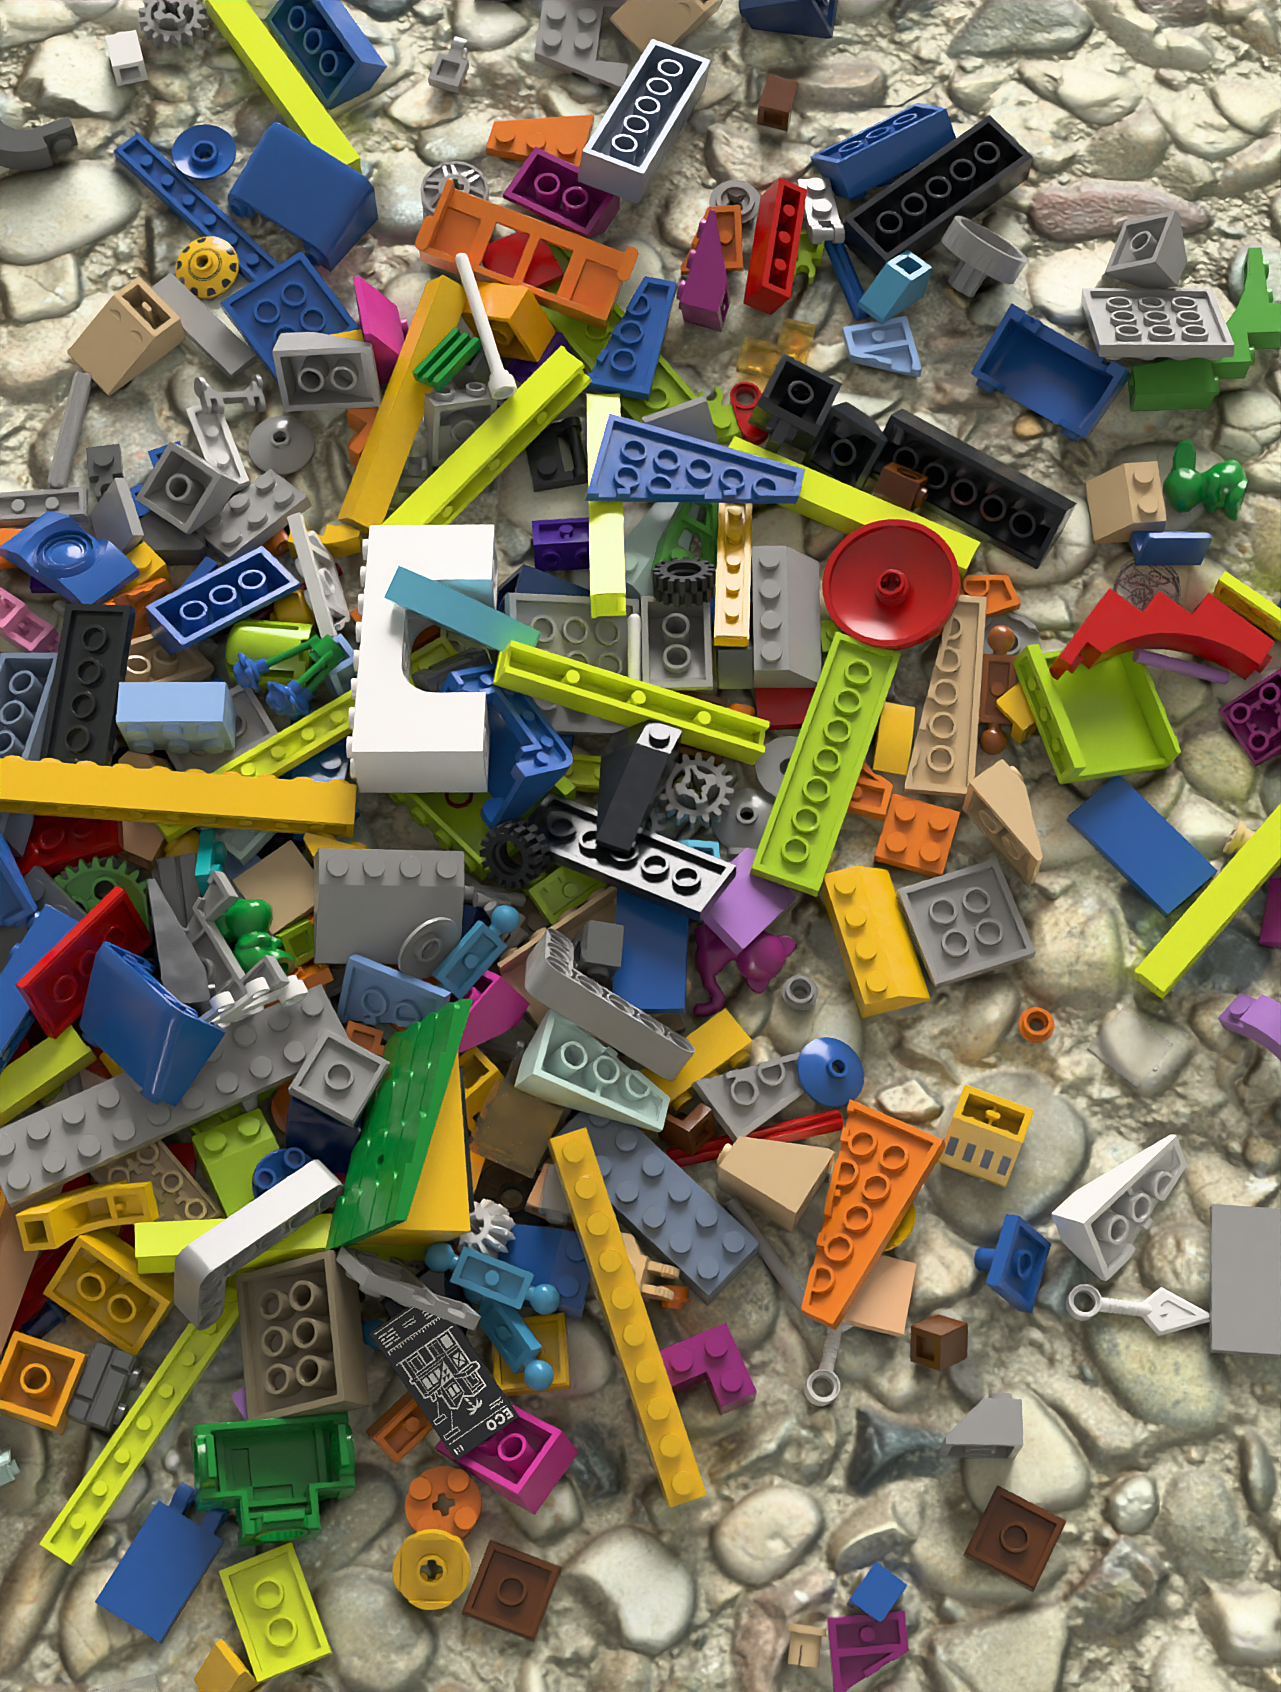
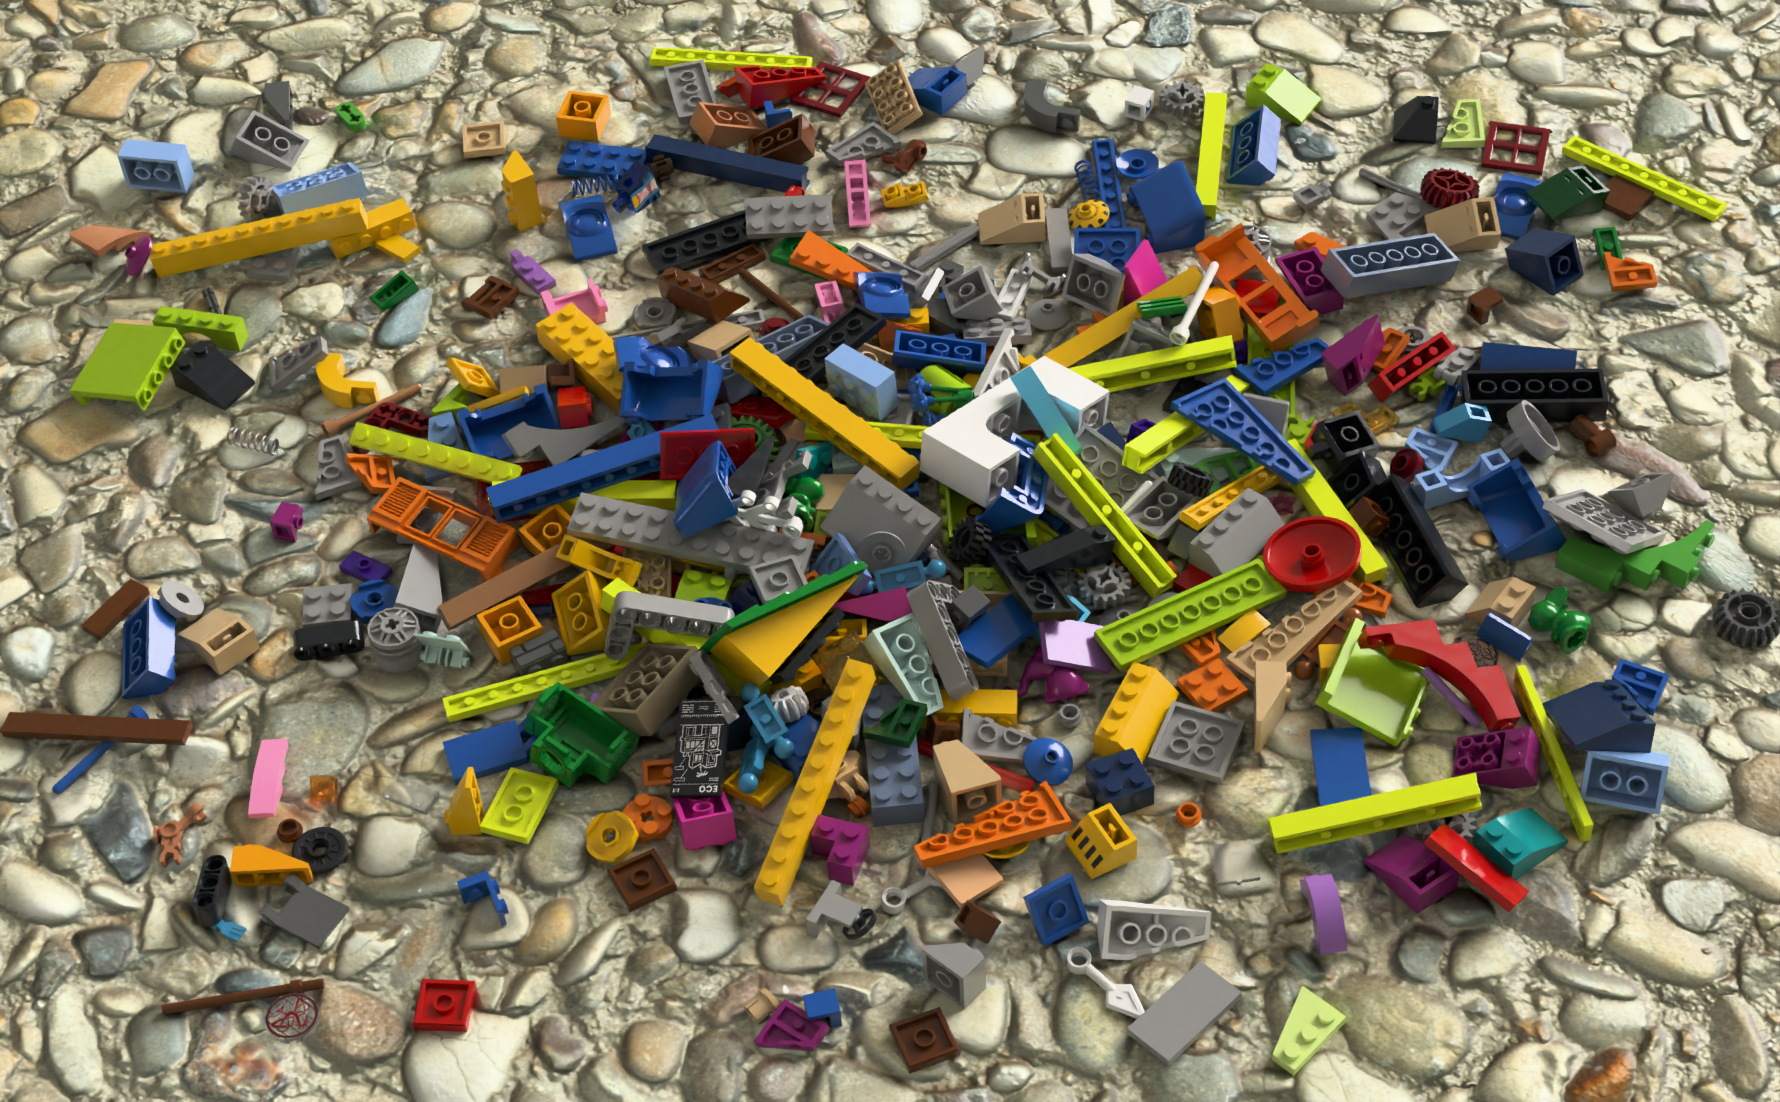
camera: 45 degrees right, 20 degrees down
none -> light grey piece [806,880,877,940]
none -> dark green wing [862,699,928,748]
none -> blue piece [1074,160,1100,201]
none -> dark blue brick [1086,748,1155,816]
none -> clear pink plate [1268,491,1297,515]
none -> dark red plate [1390,448,1423,482]
none -> light blue arch [1413,448,1510,510]
none -> reddish brown piece [1569,414,1617,457]

